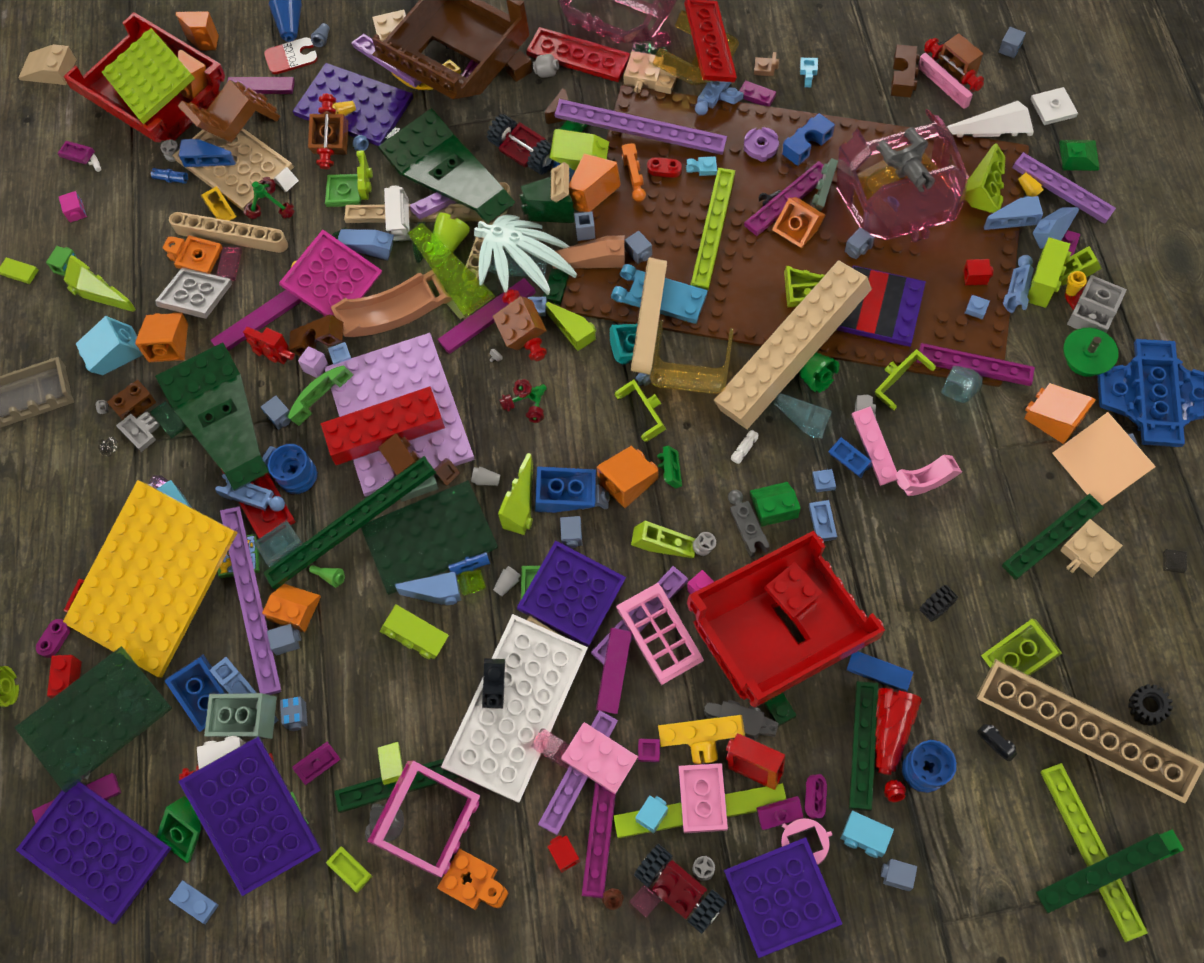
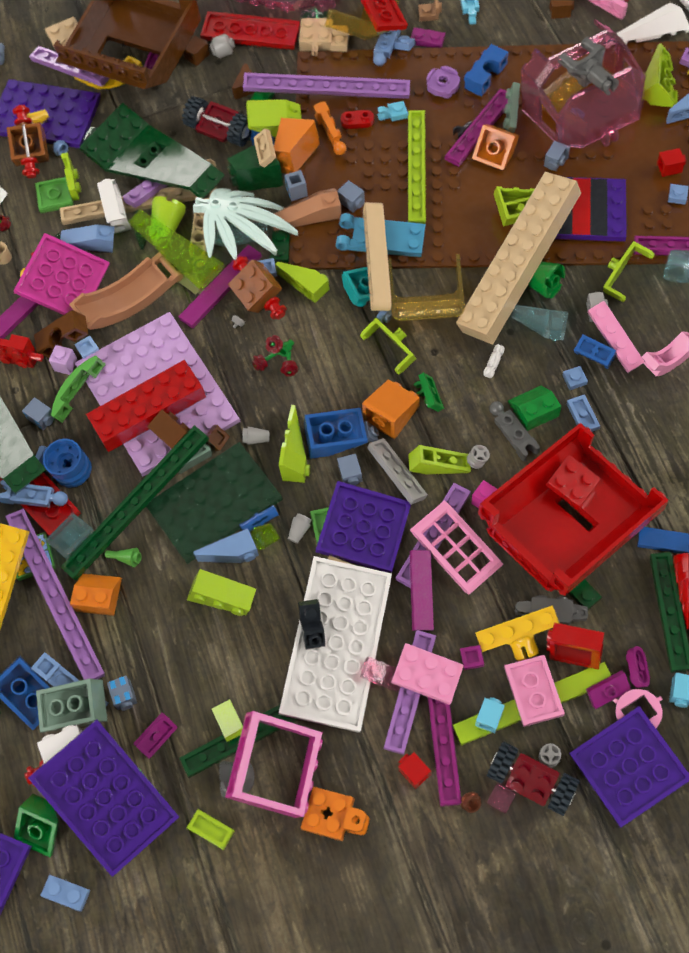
camera: 10 degrees left, 0 degrees up
sand blue brick [267,624,301,656] -> none
none -> light grey plate [367,438,428,505]

